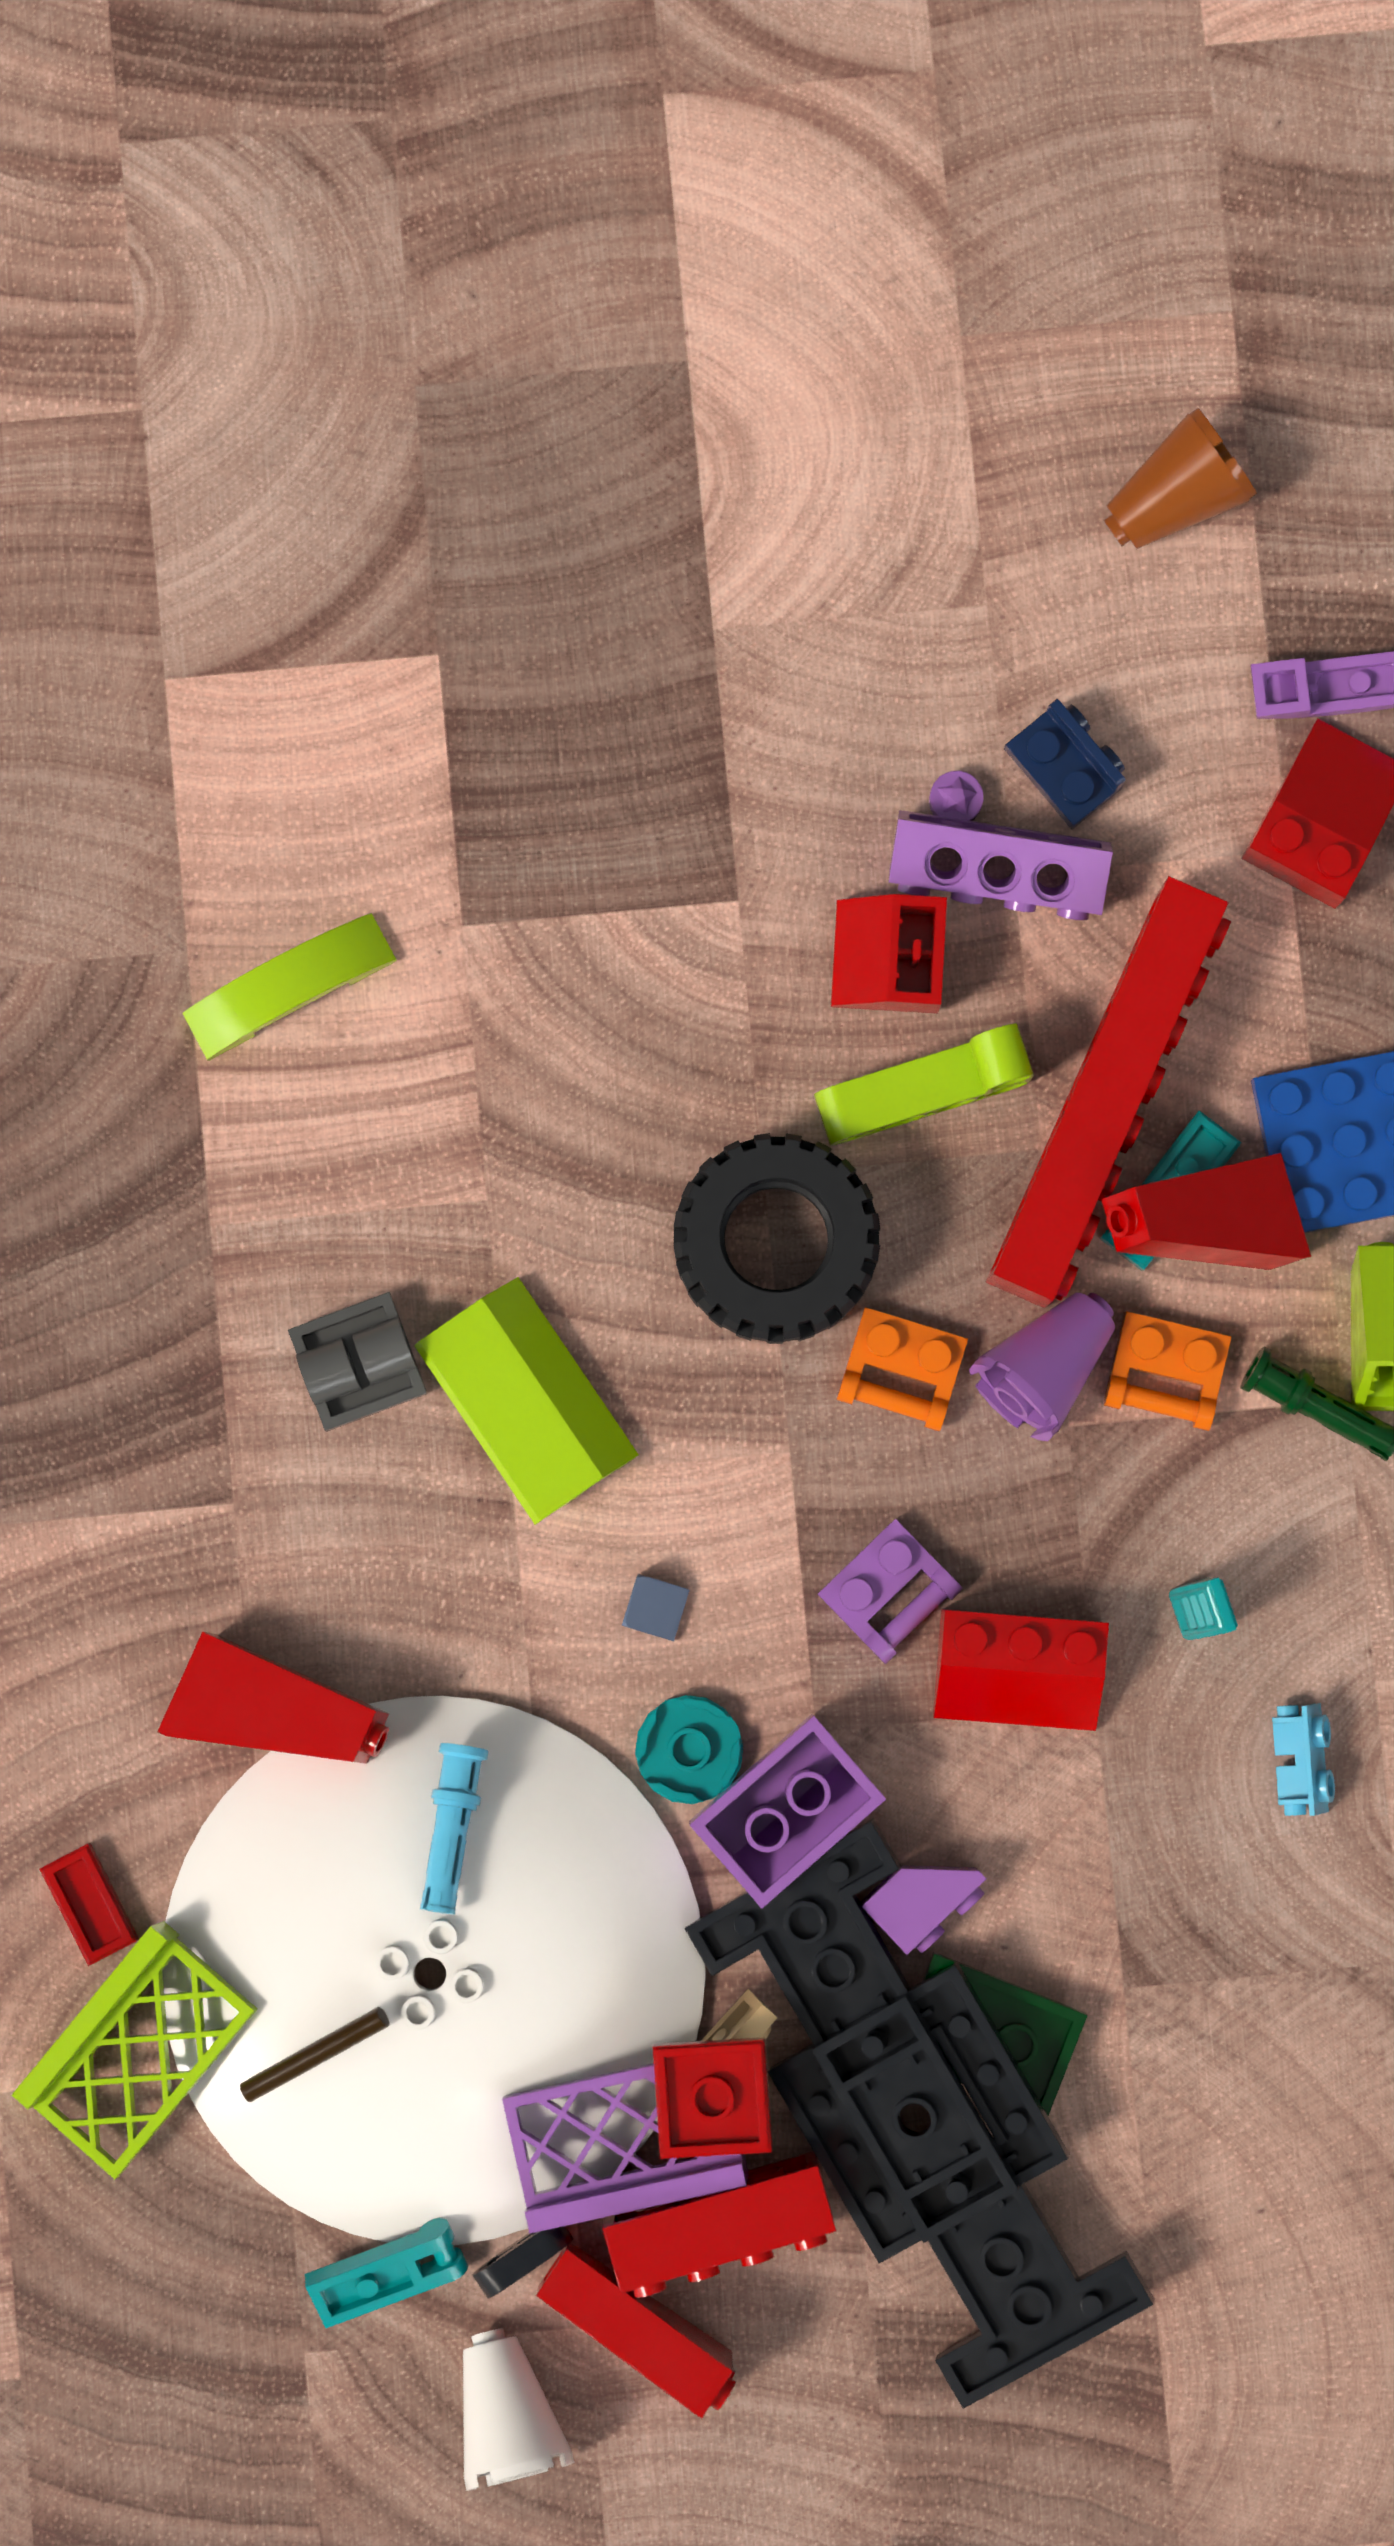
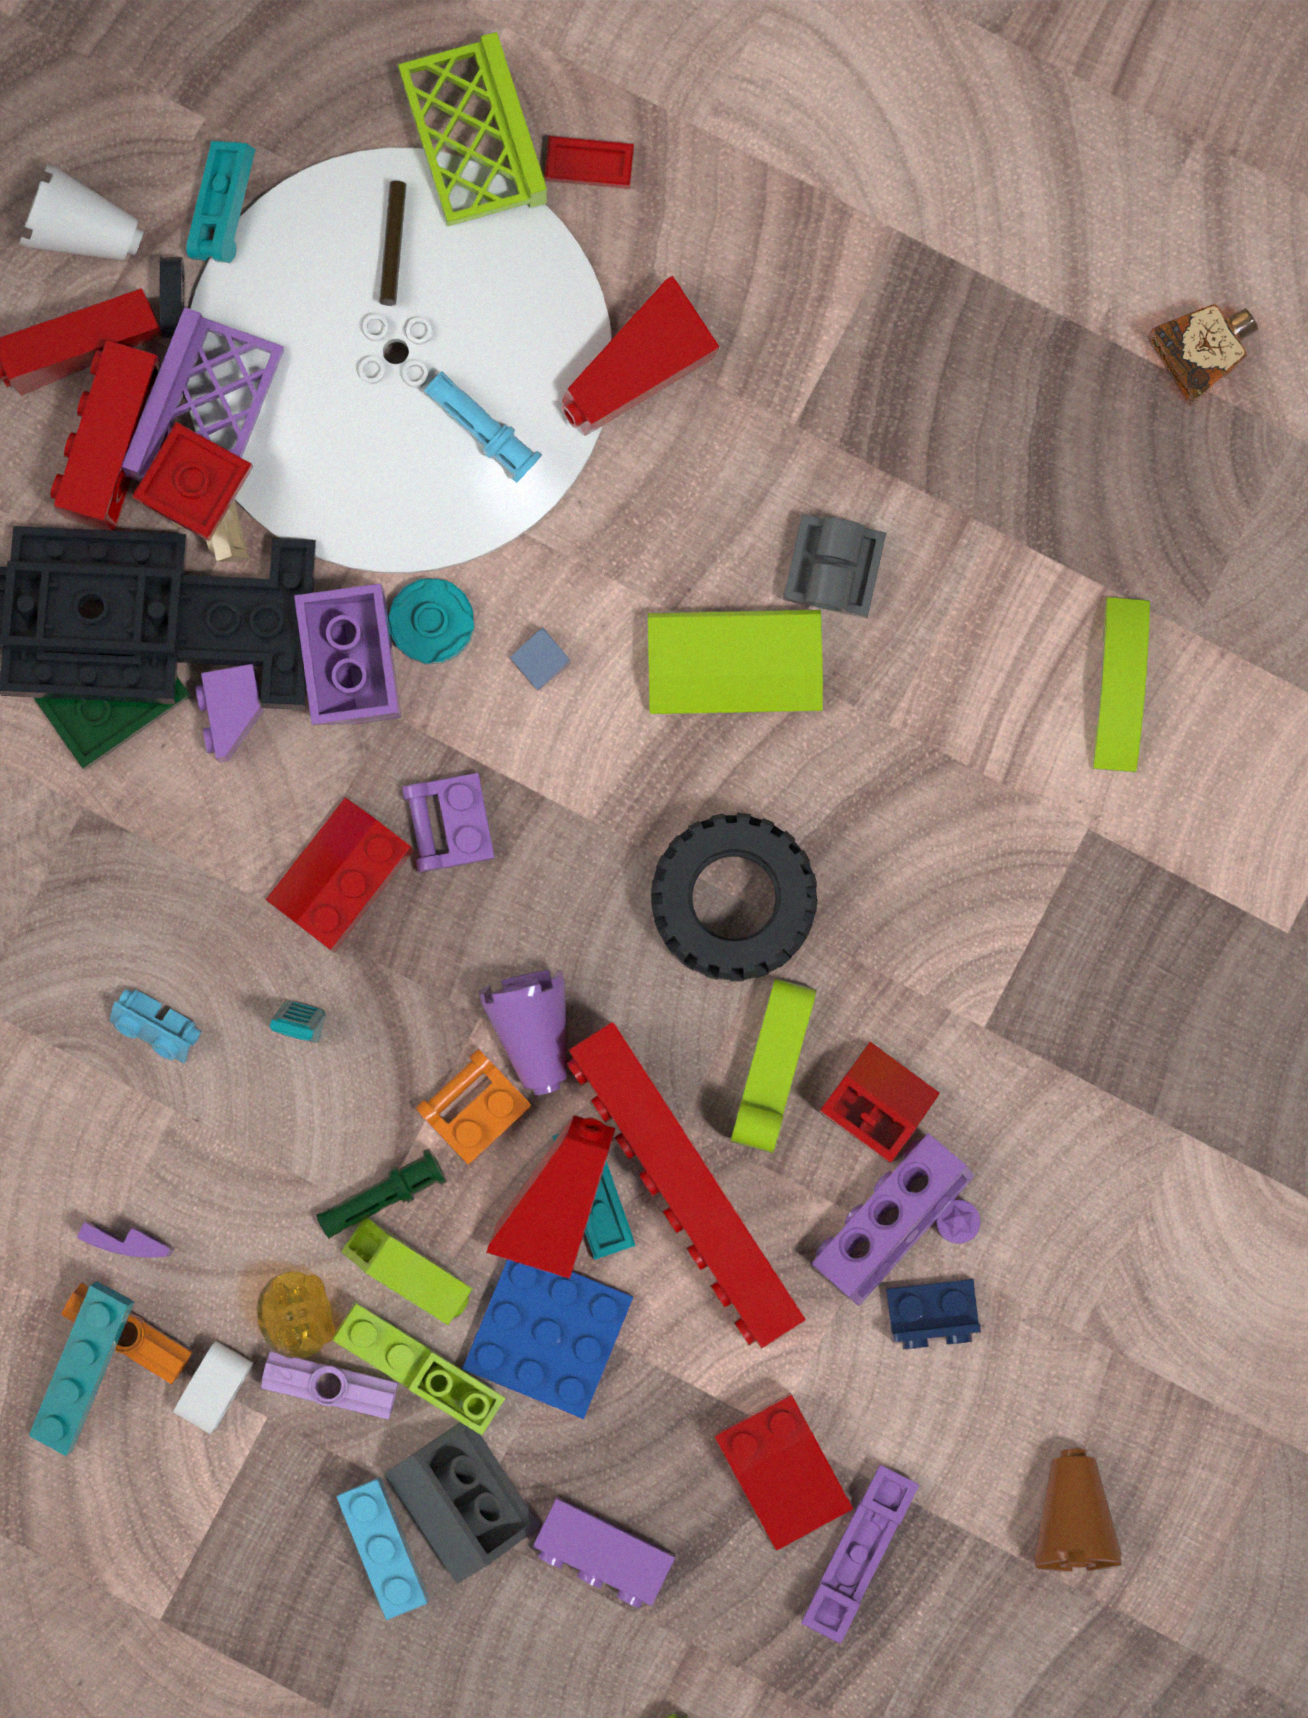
camera: 125 degrees right, 0 degrees up
orange plate [836,1307,968,1432] -> none

